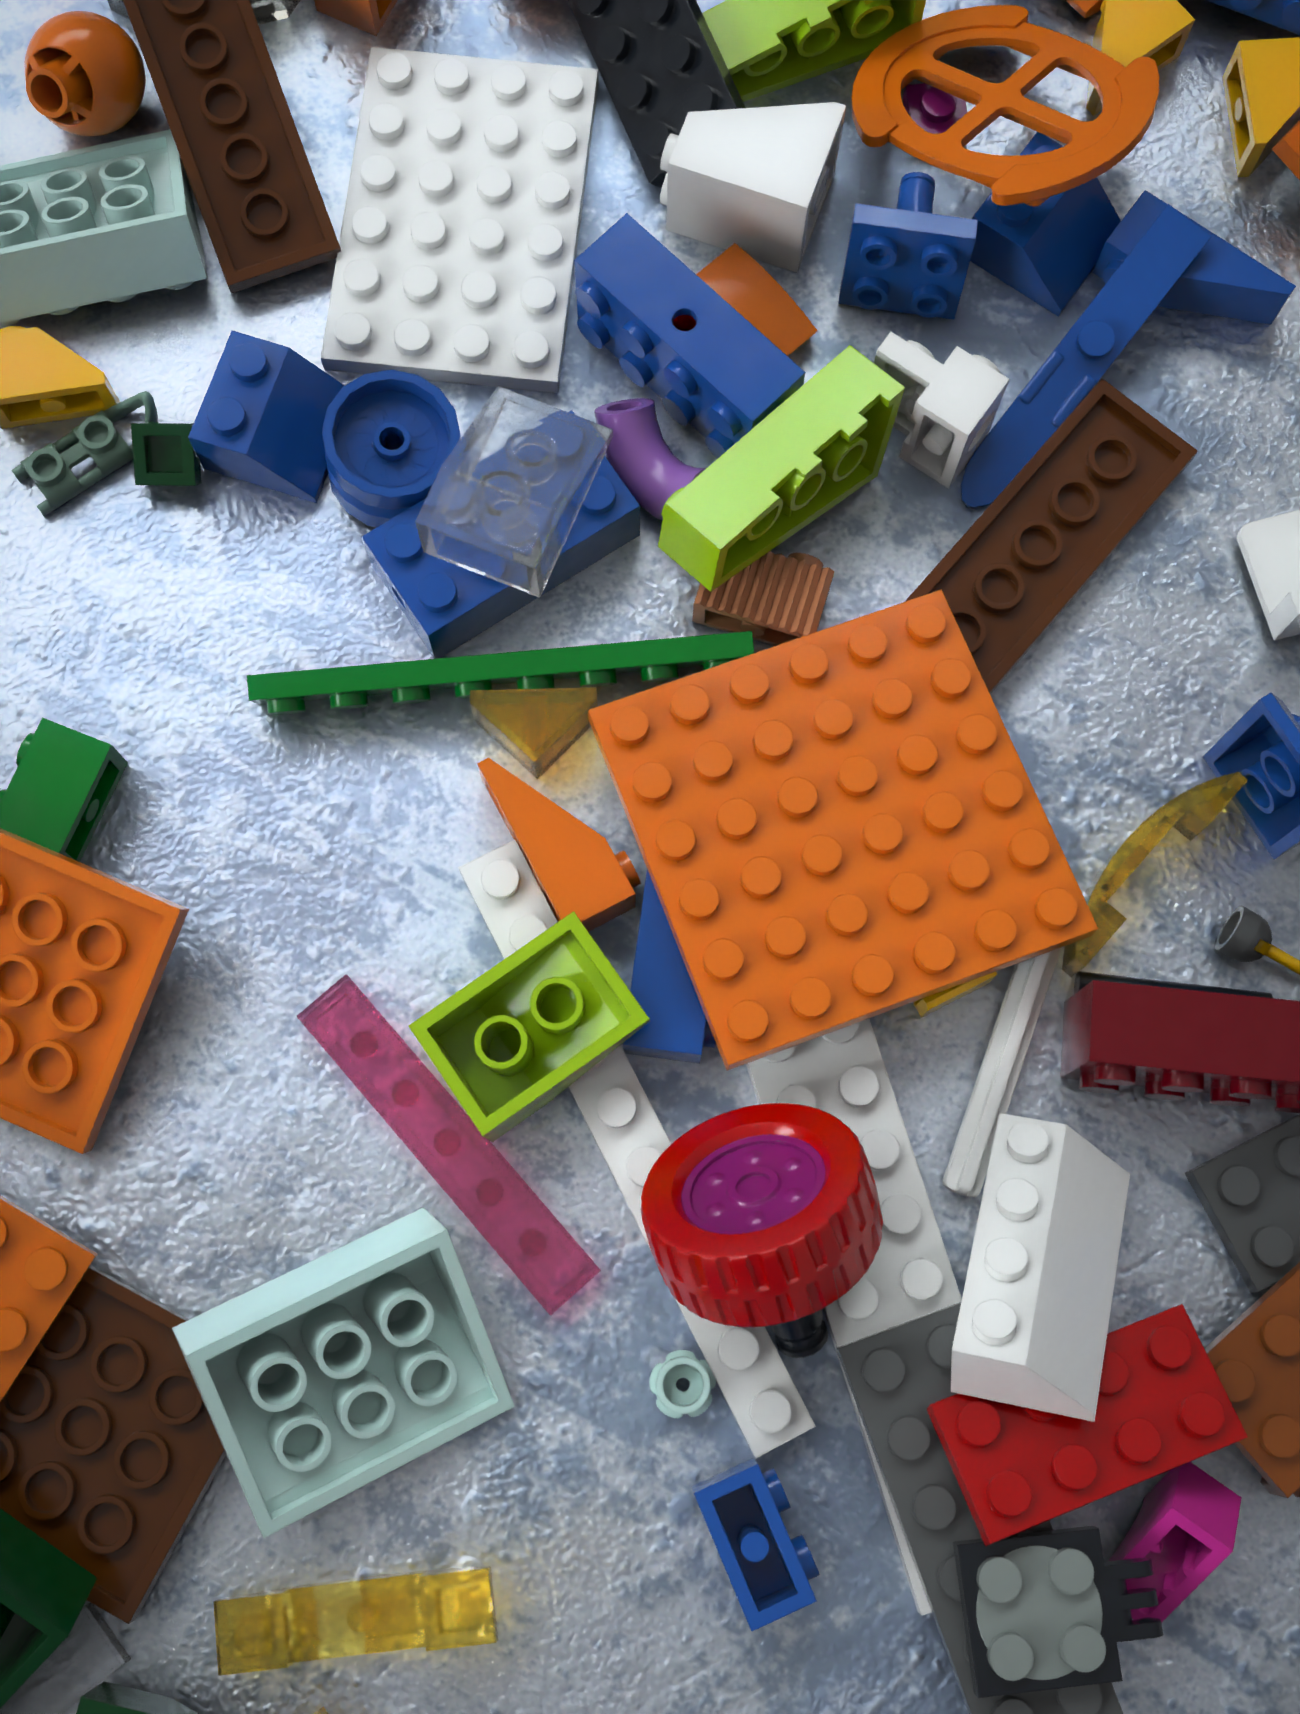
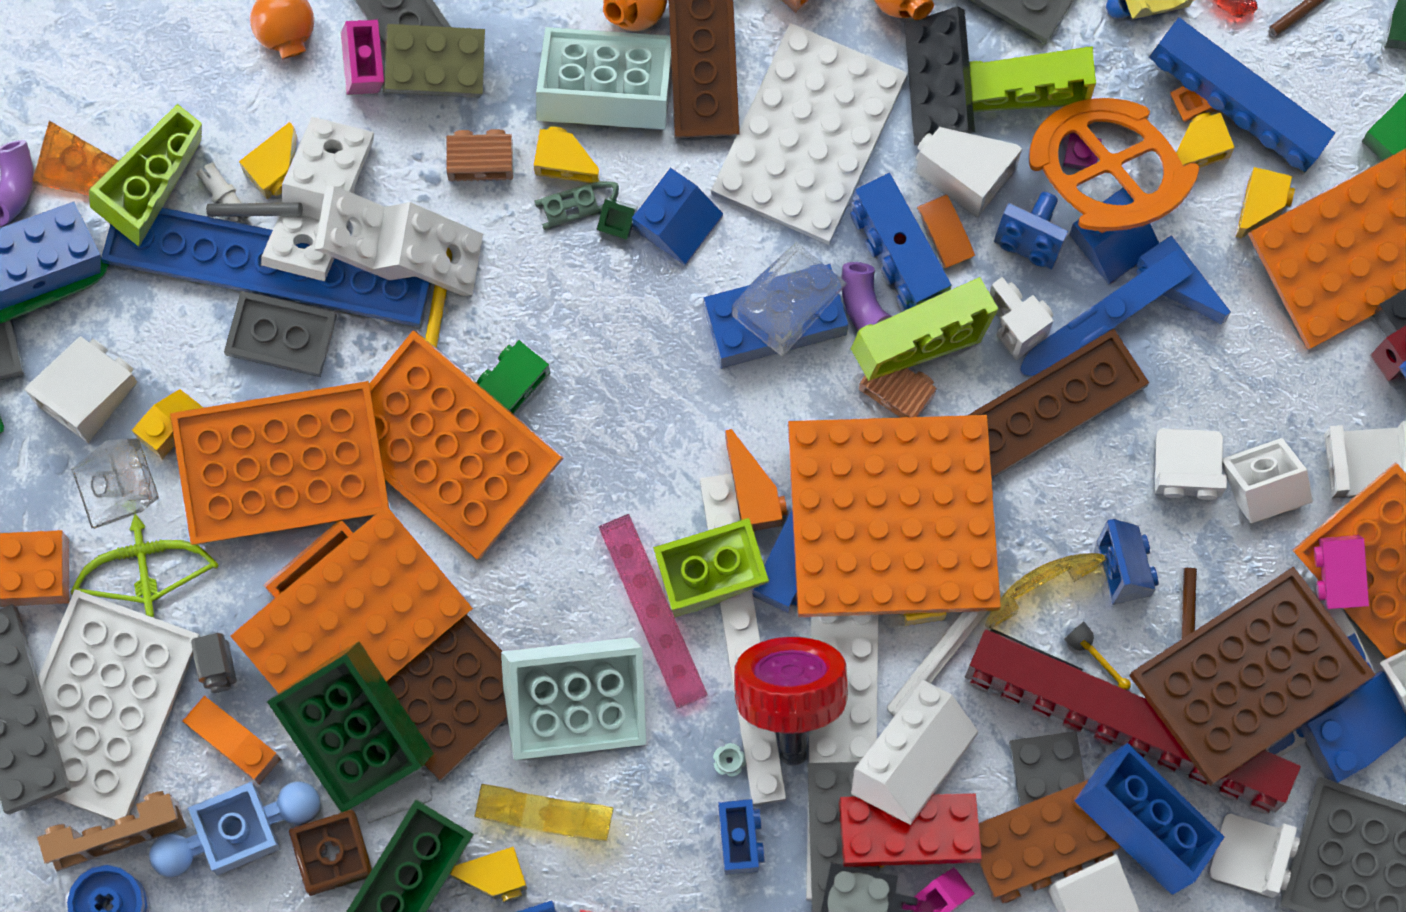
camera: 20 degrees right, 0 degrees up
green plate [247,631,754,715] -> none
blue wheel [322,369,461,528] -> none
clear yellow slope [470,688,598,779] -> none

